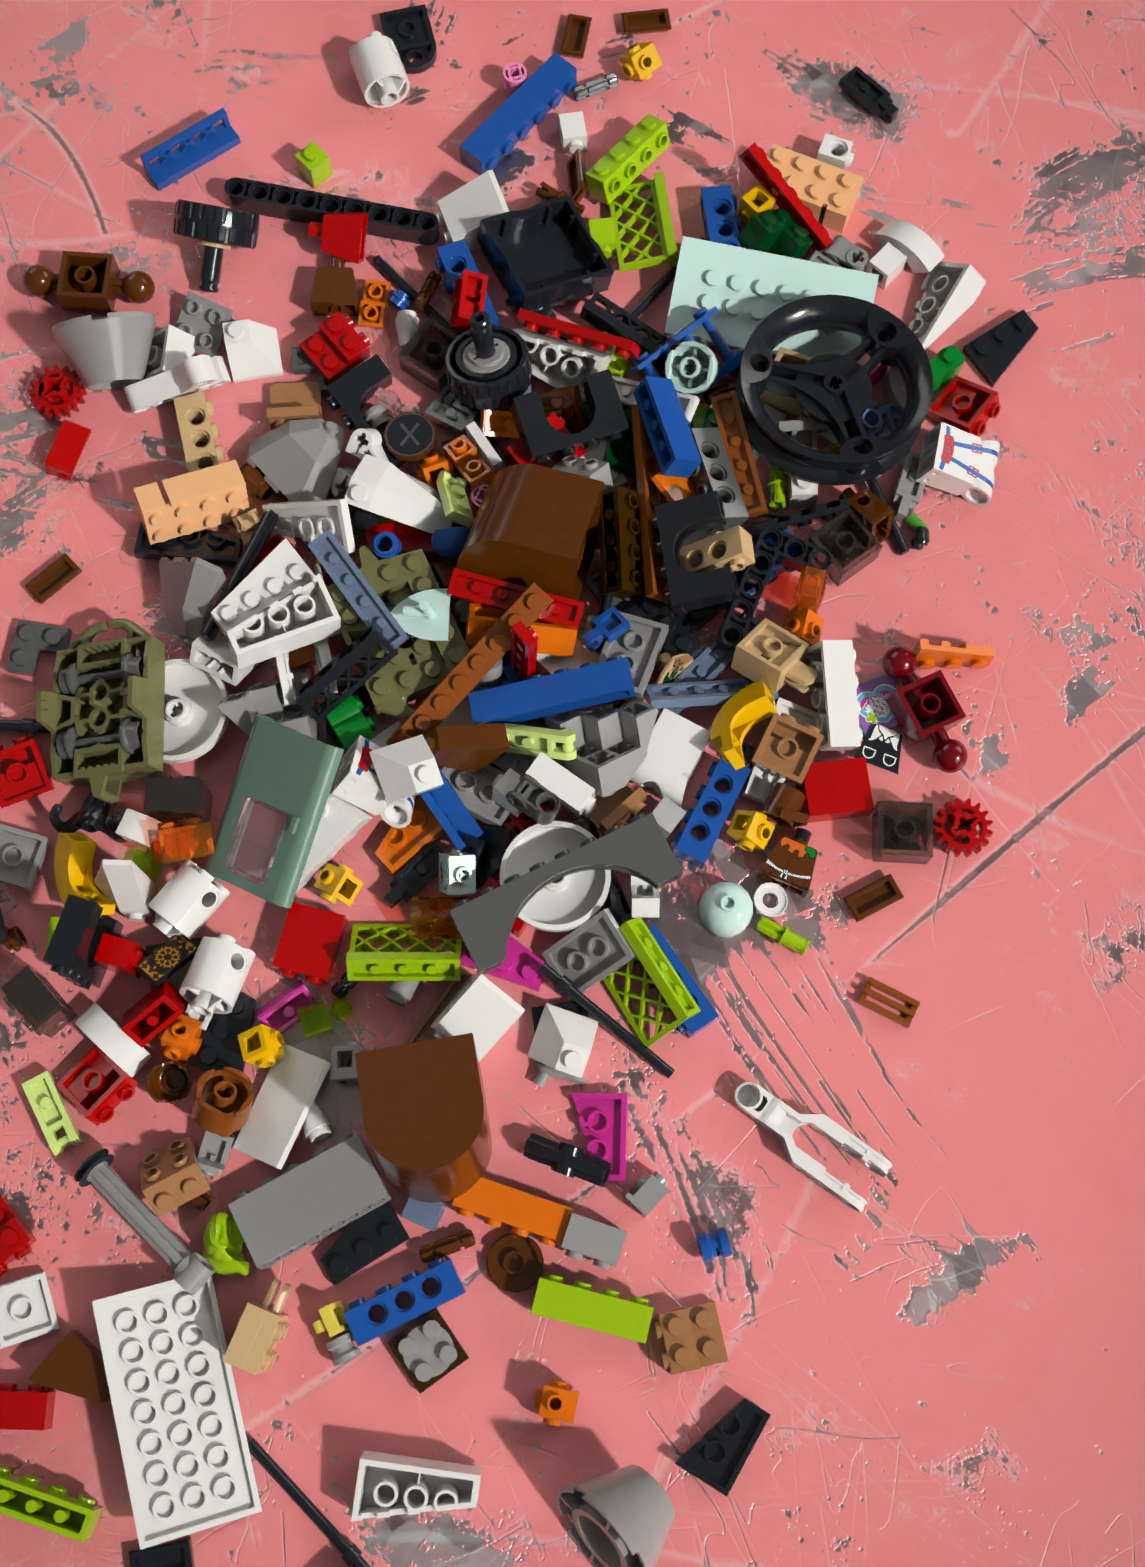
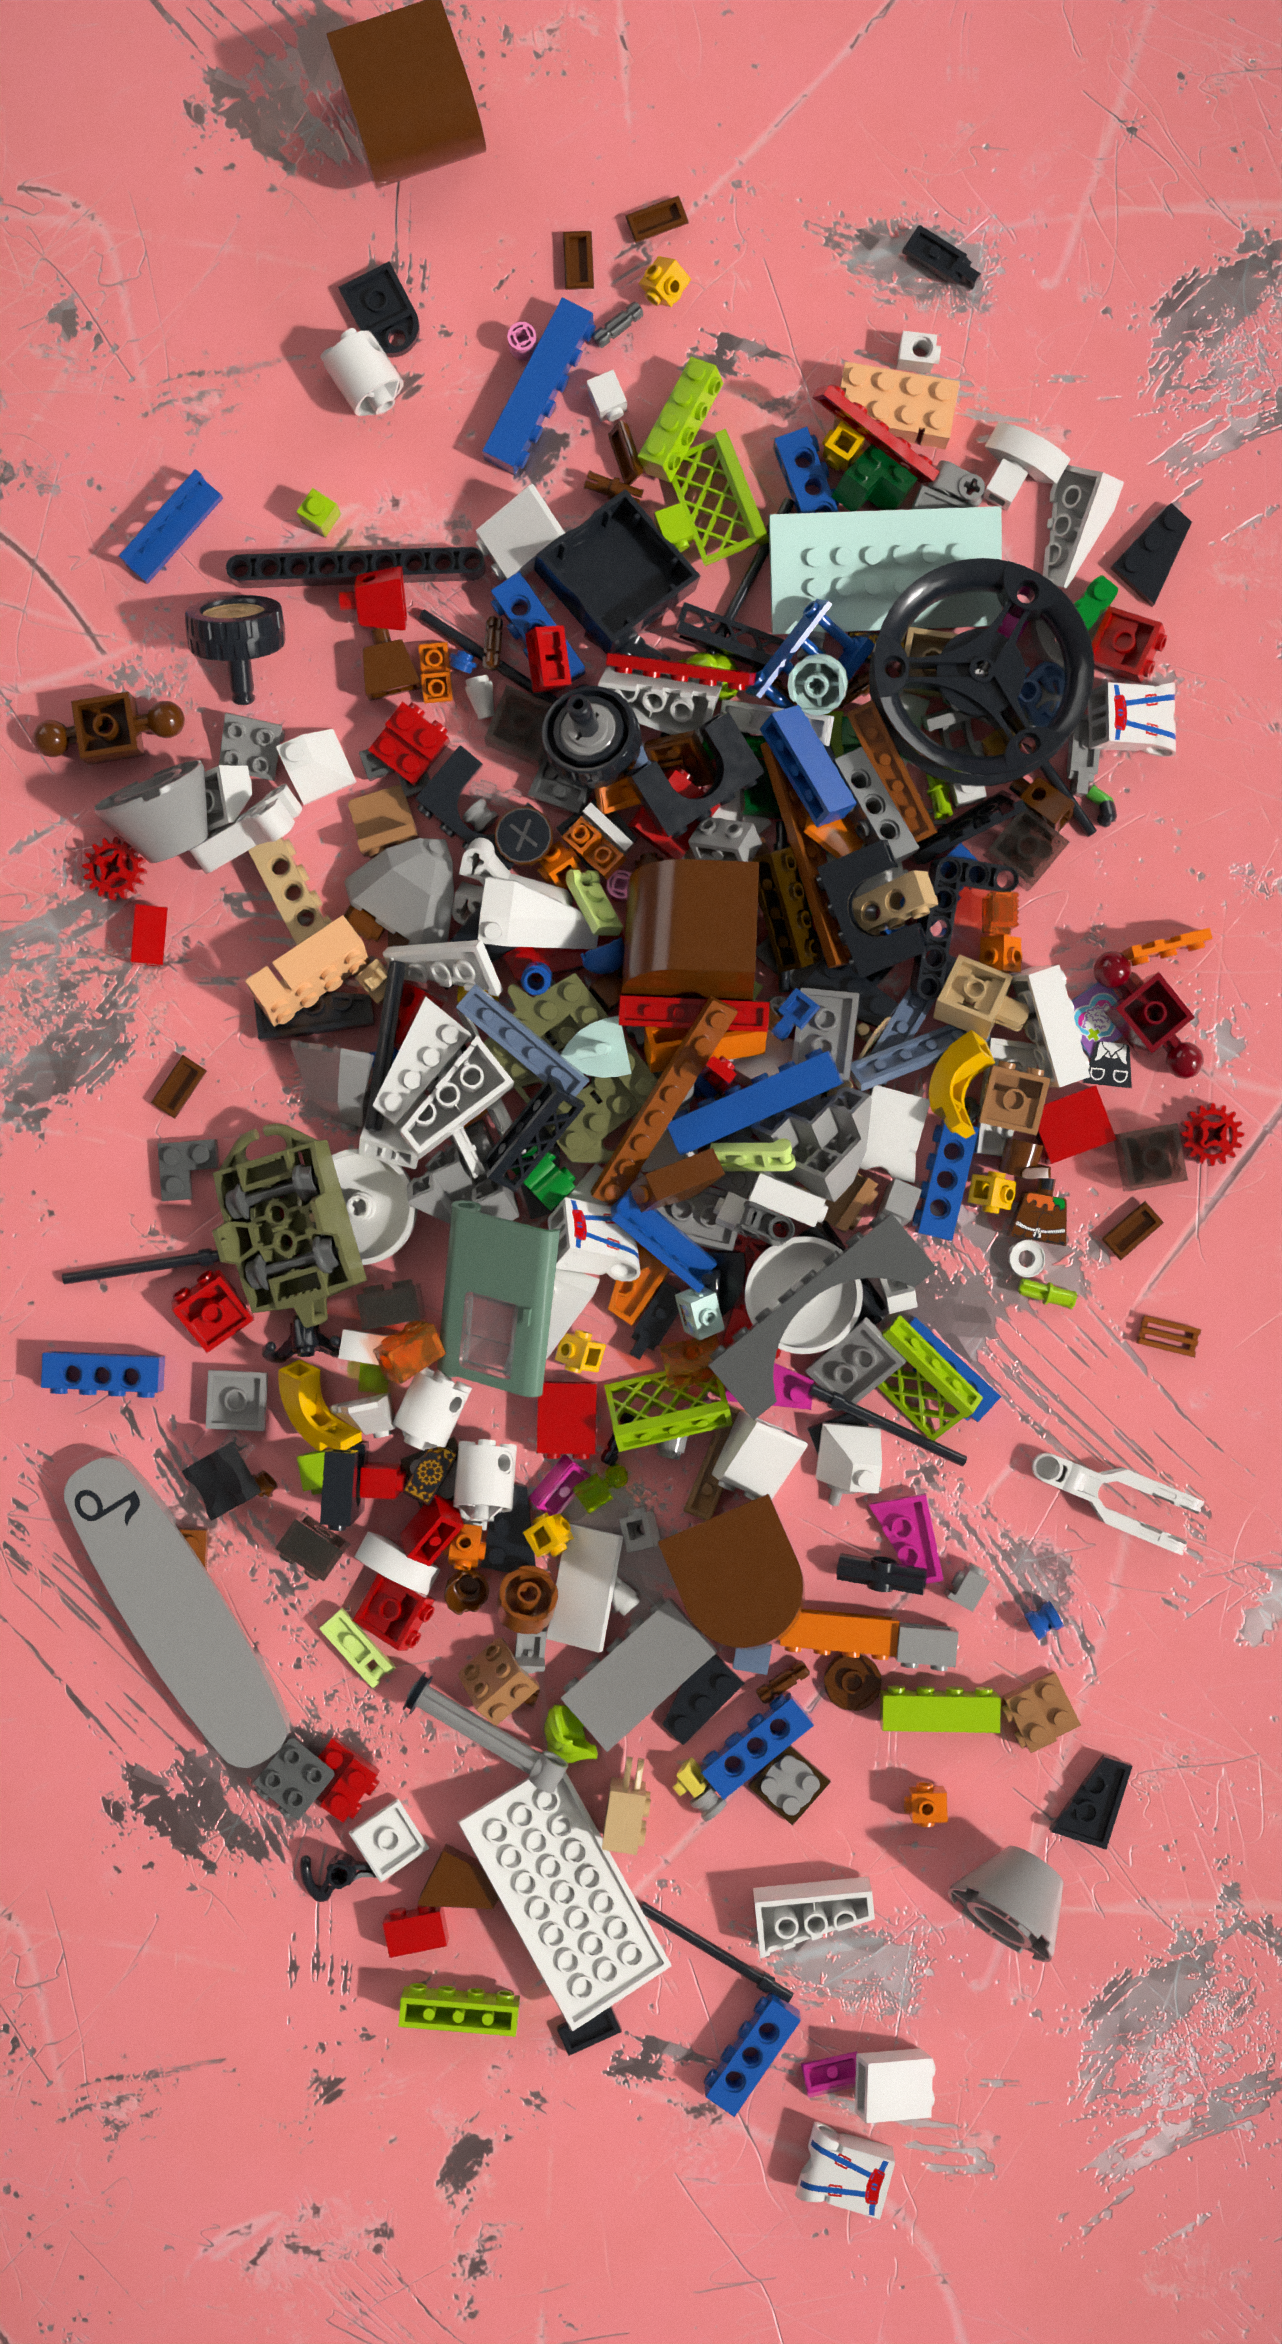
camera: 10 degrees left, 15 degrees up
white slope [369,734,444,805] -> none
light aqua cylinder [698,882,753,937] -> none

